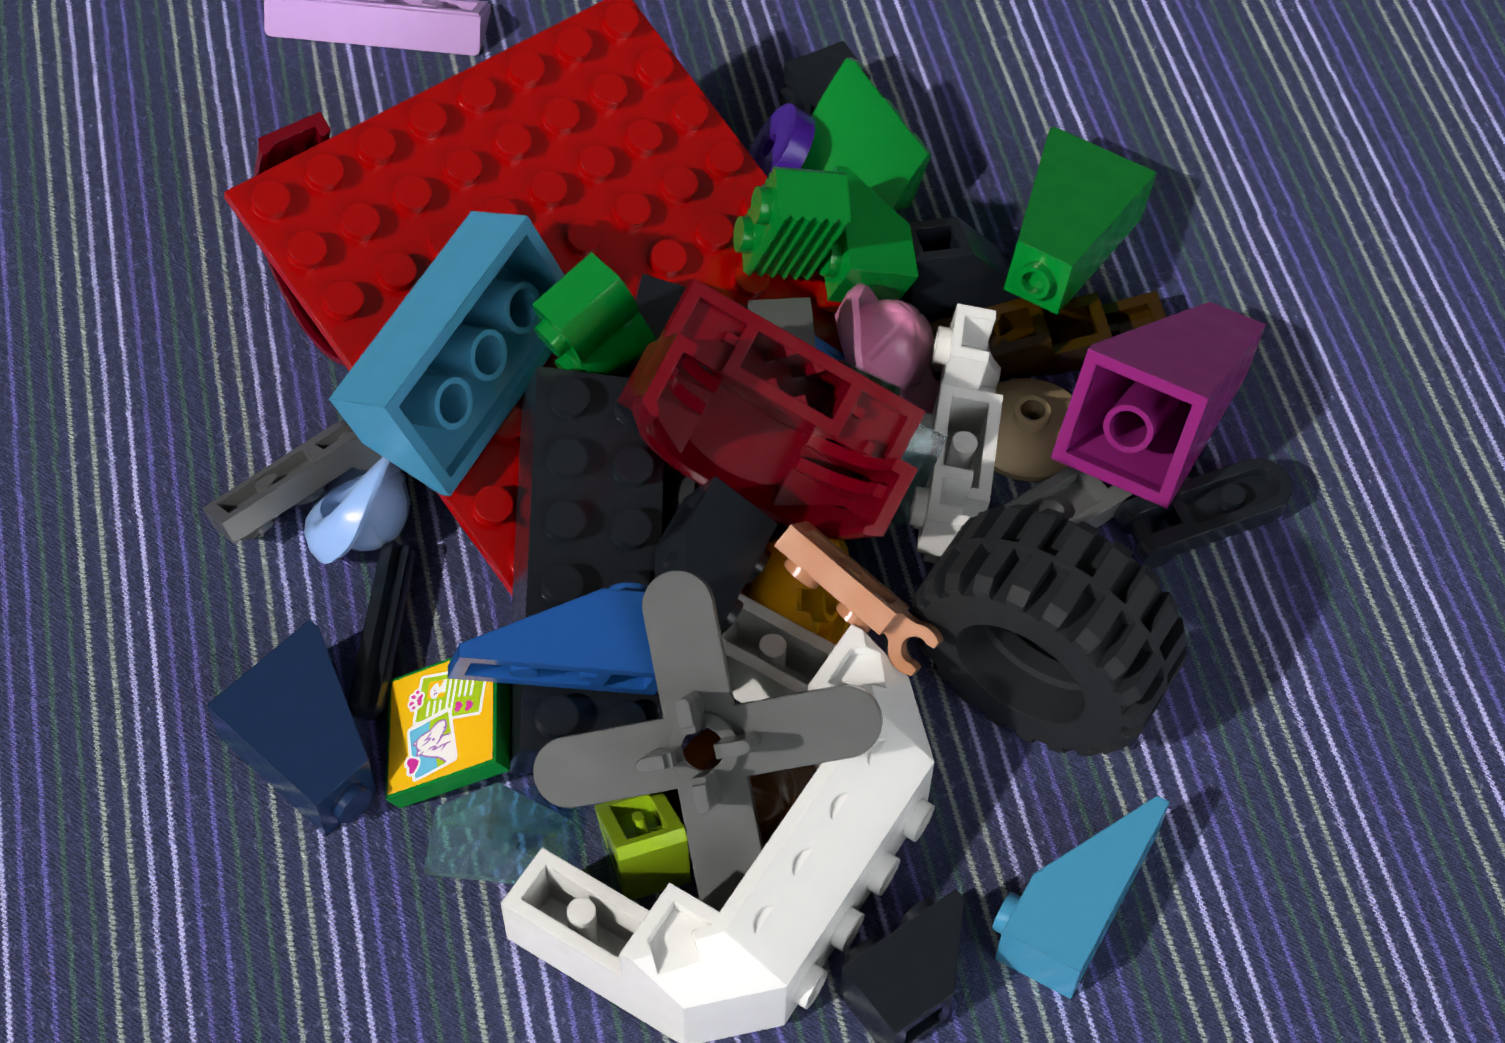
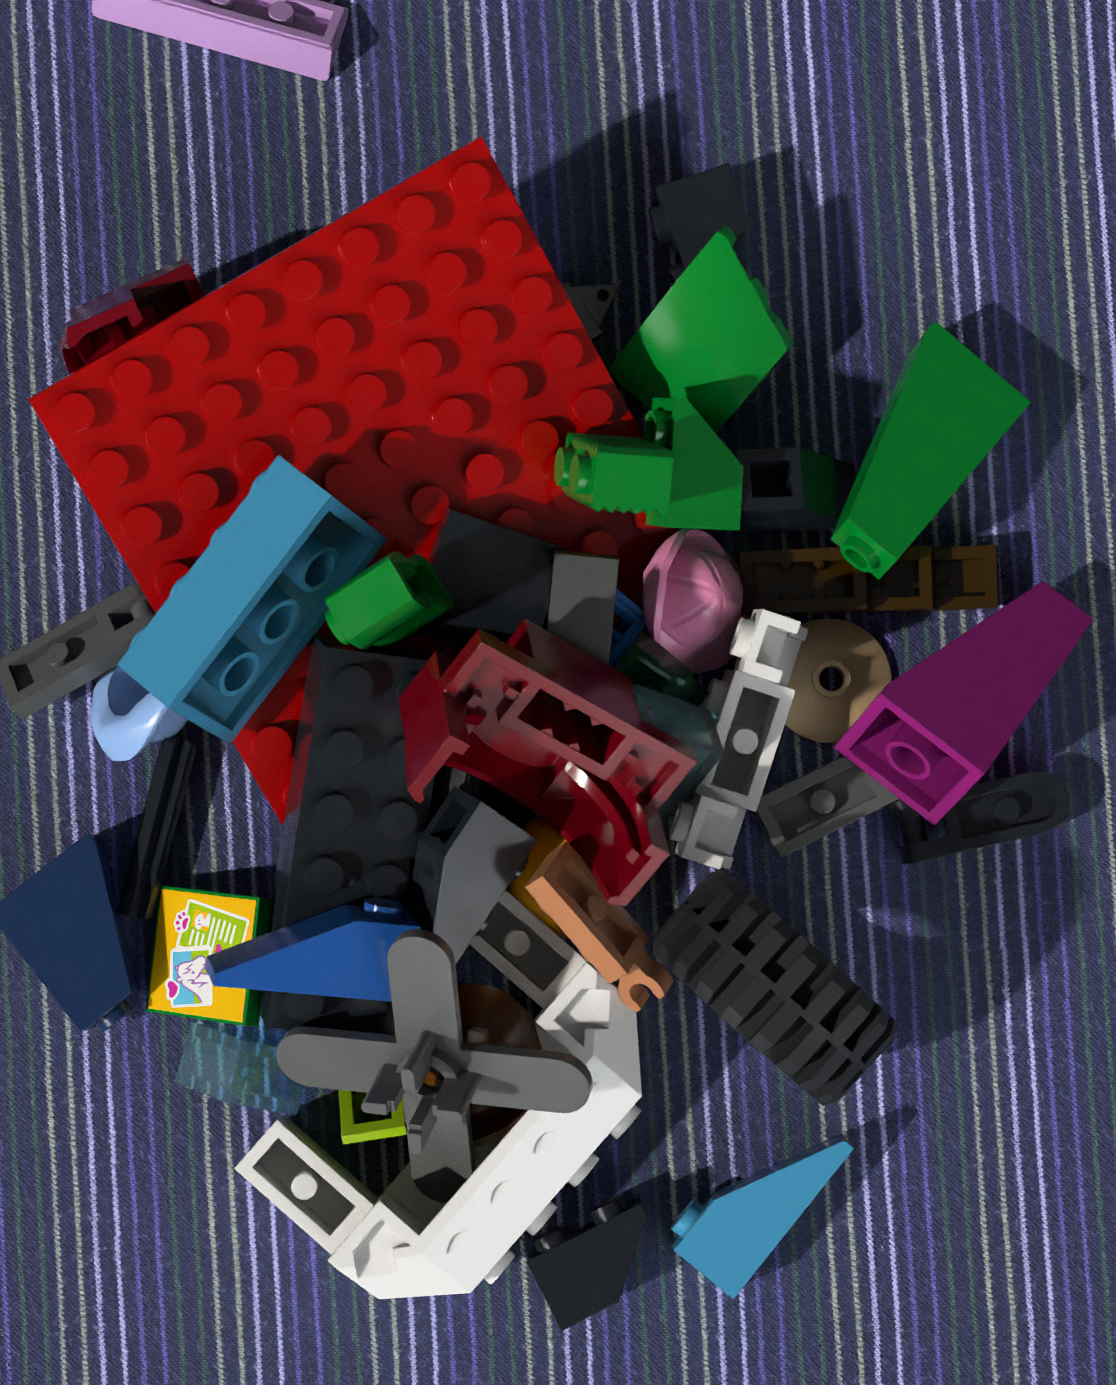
camera: 10 degrees right, 30 degrees up
dark purple piece [749,103,815,178] -> none

